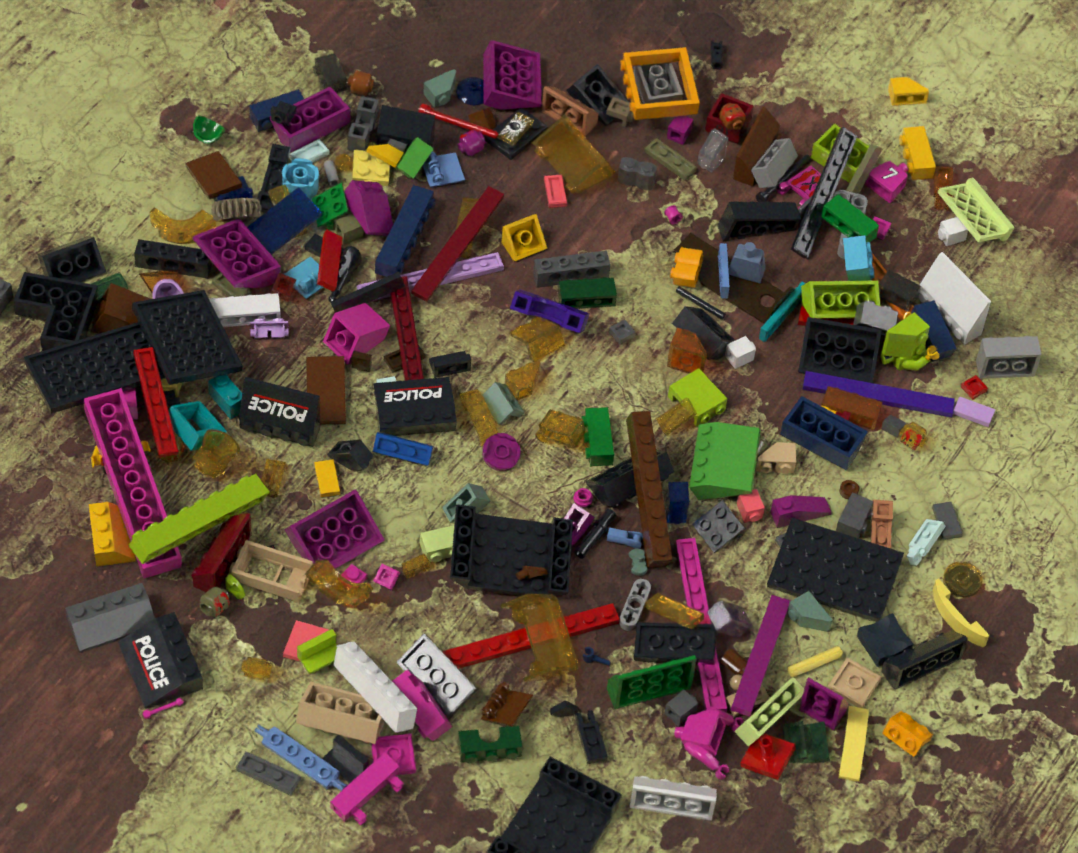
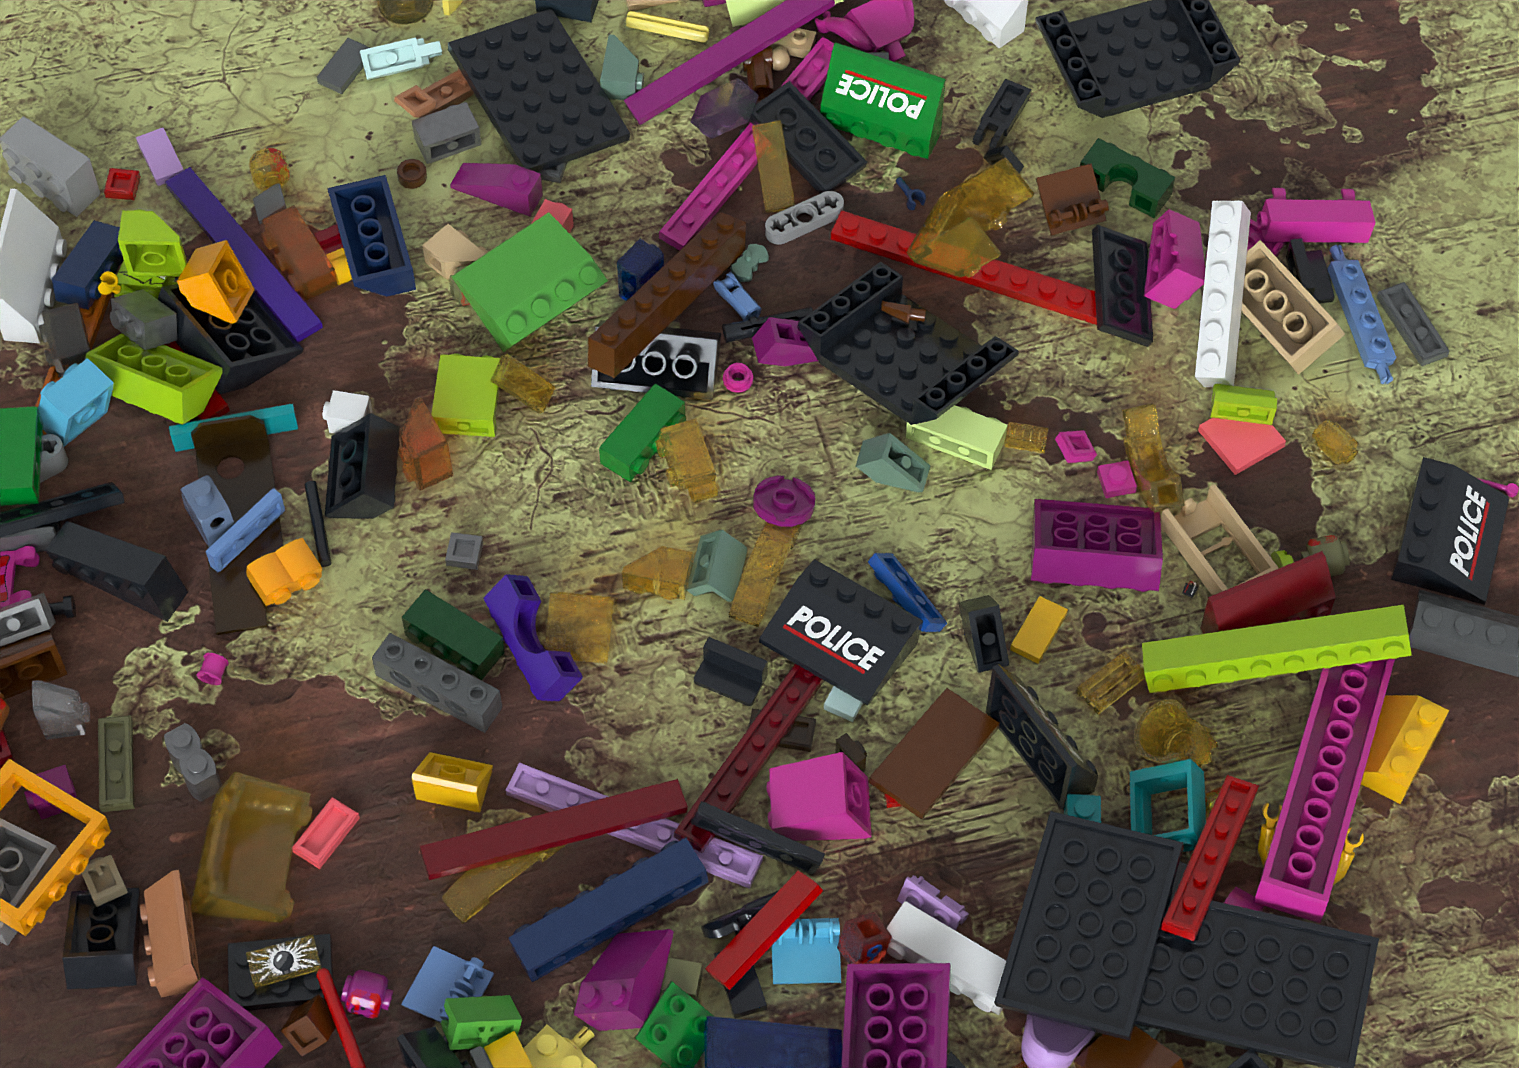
camera: 135 degrees left, 5 degrees up
black hinge [692,500,745,553] -> none
none -> light orange slope [177,240,255,324]

